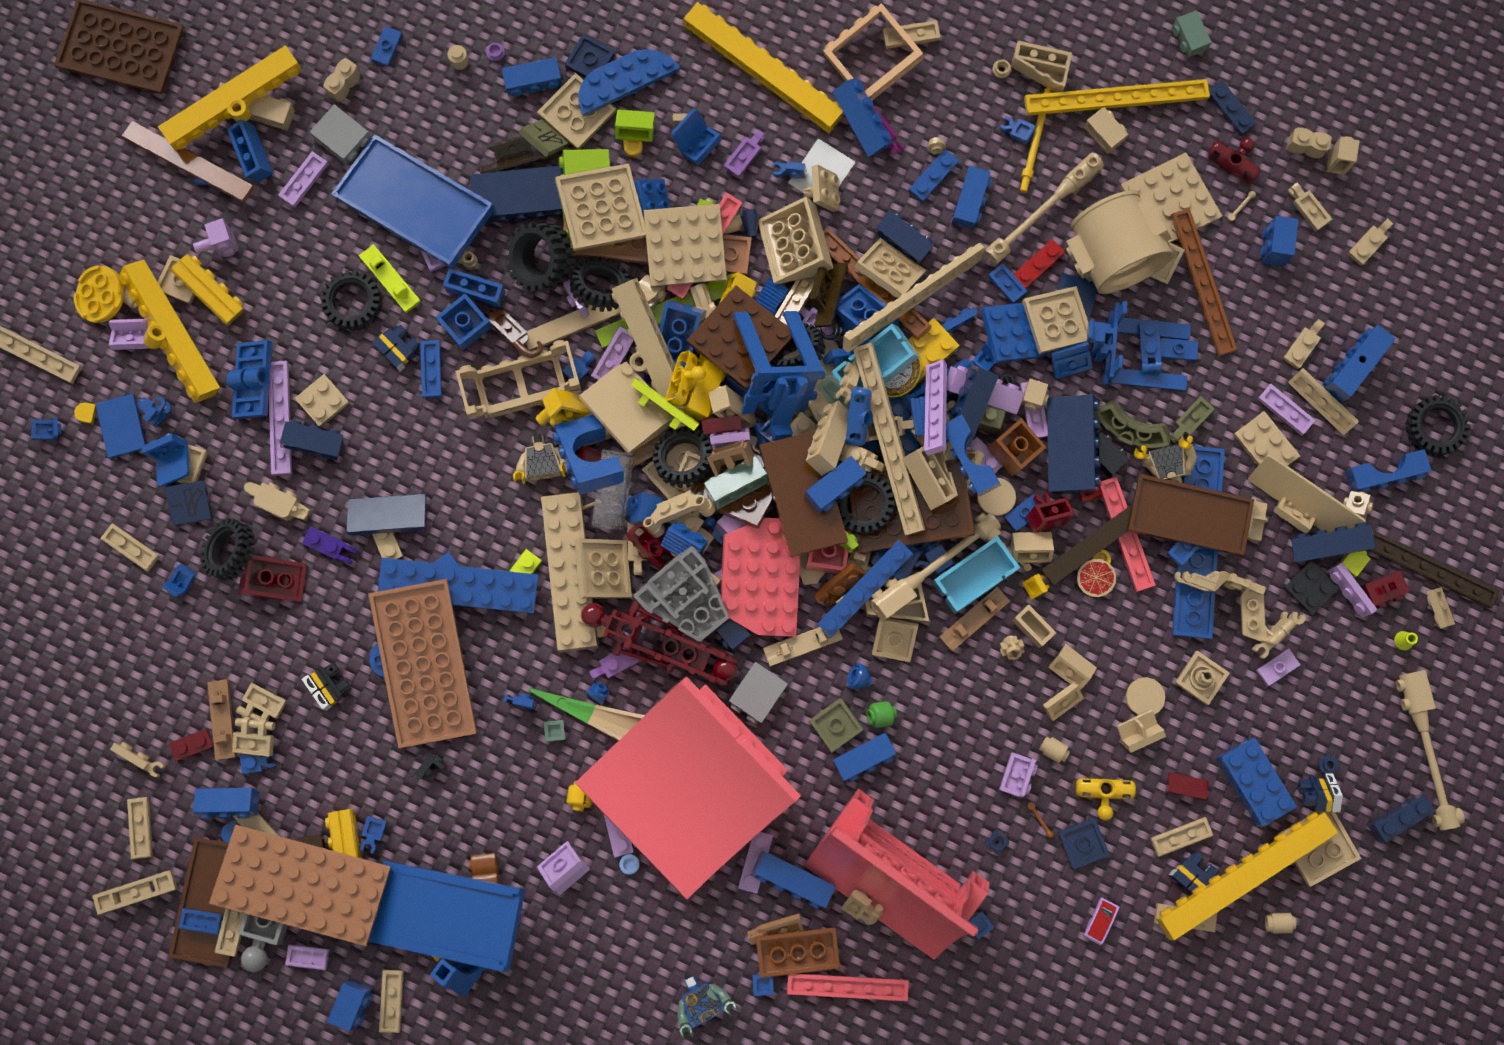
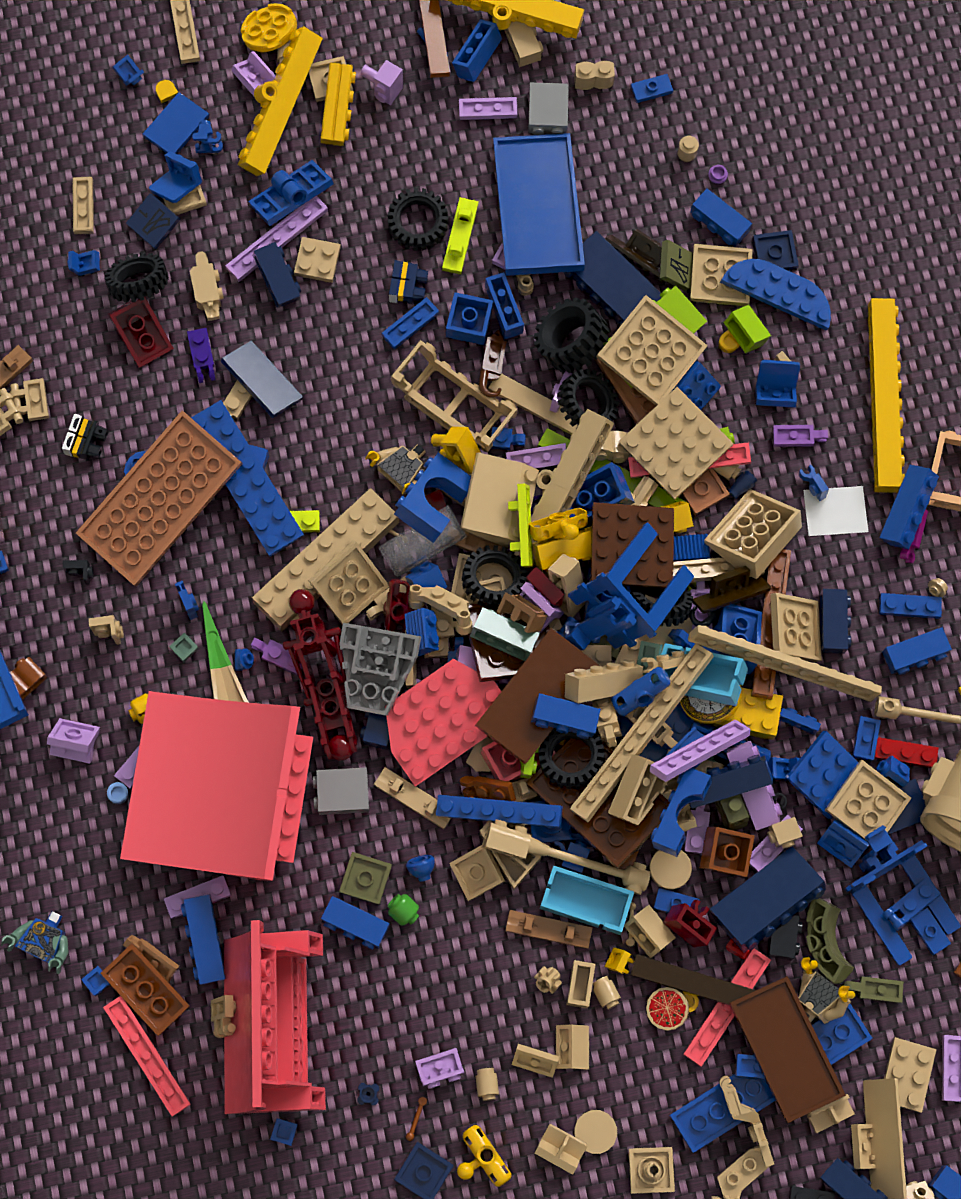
camera: 50 degrees right, 5 degrees down
tan plate [804,165,840,212] -> none
none -> tan bracket [89,615,124,645]
none -> tan brick [592,976,621,1010]
none -> blue bracket [877,755,910,787]

